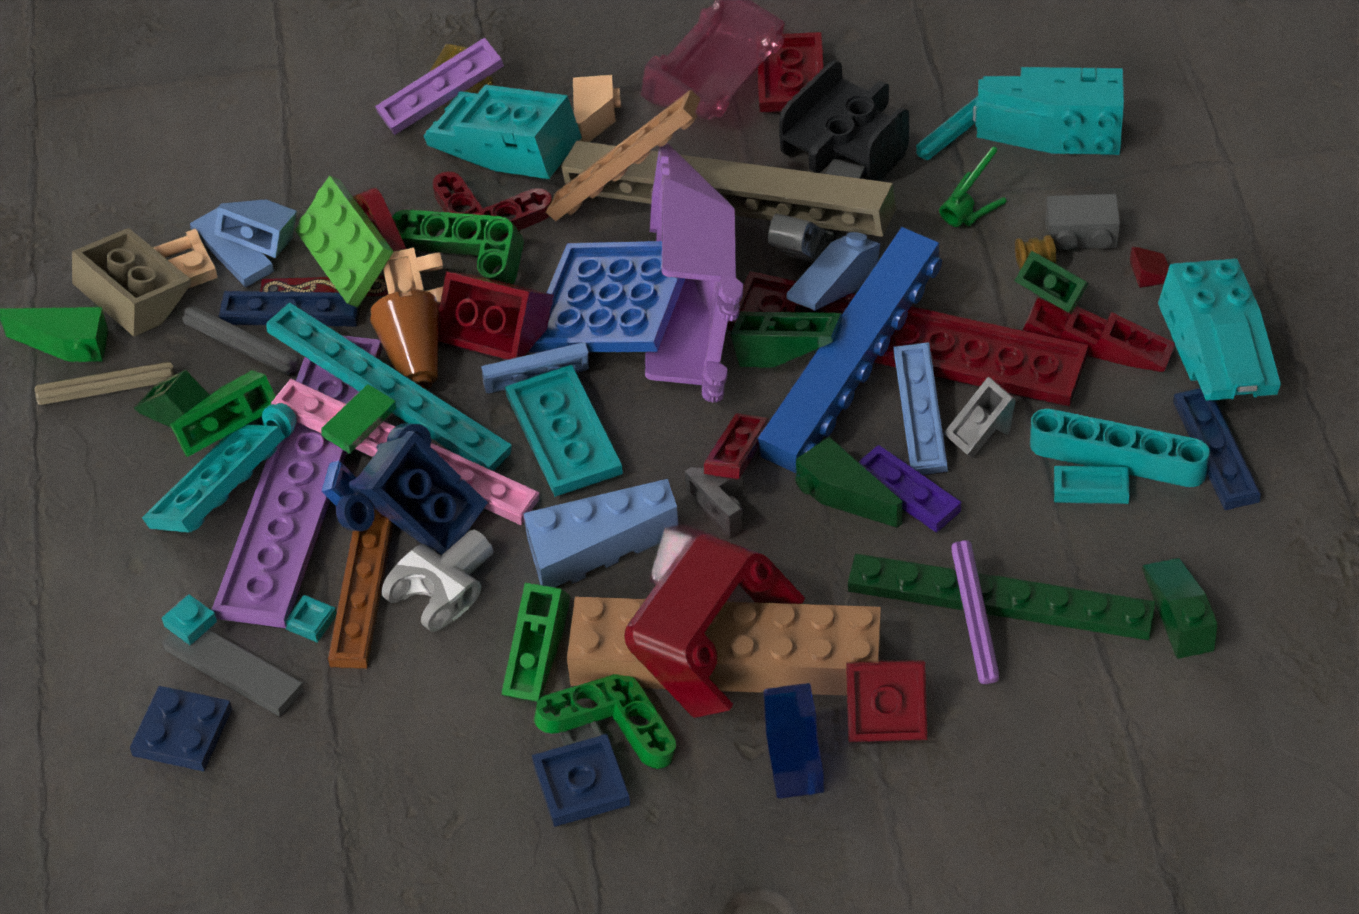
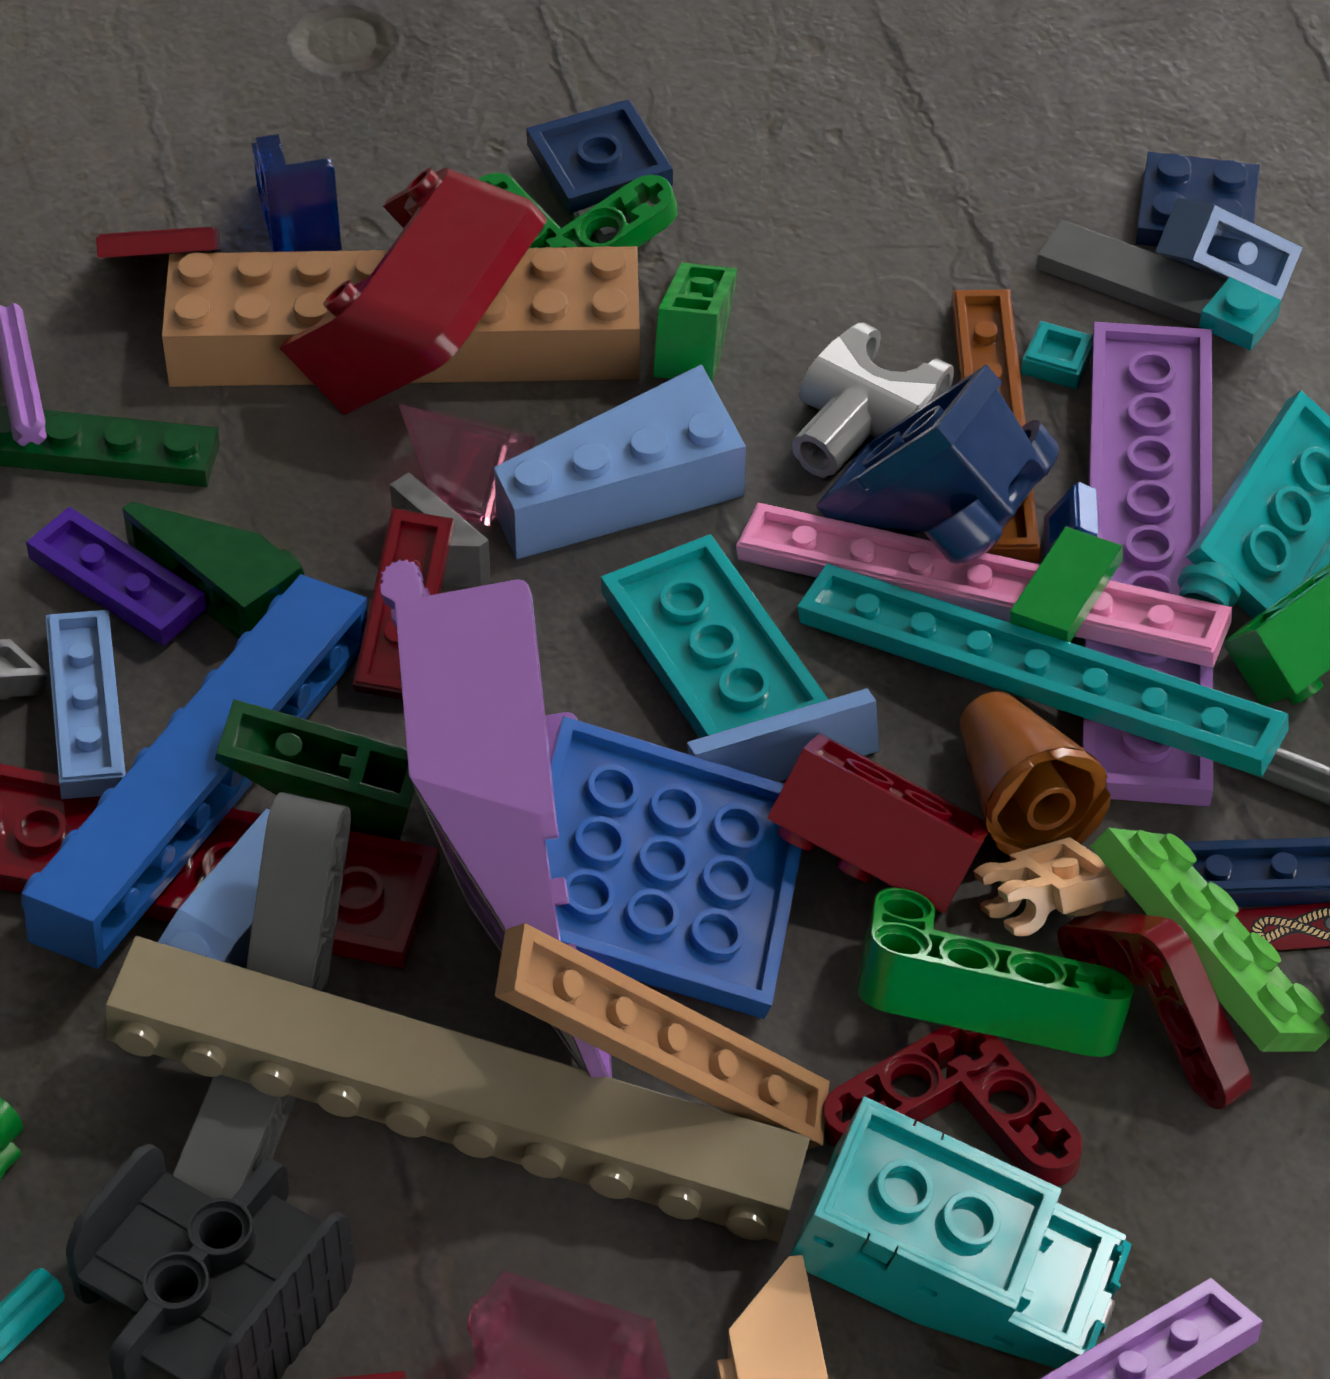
camera: 170 degrees right, 0 degrees up
none -> medium blue slope [1155,198,1303,300]

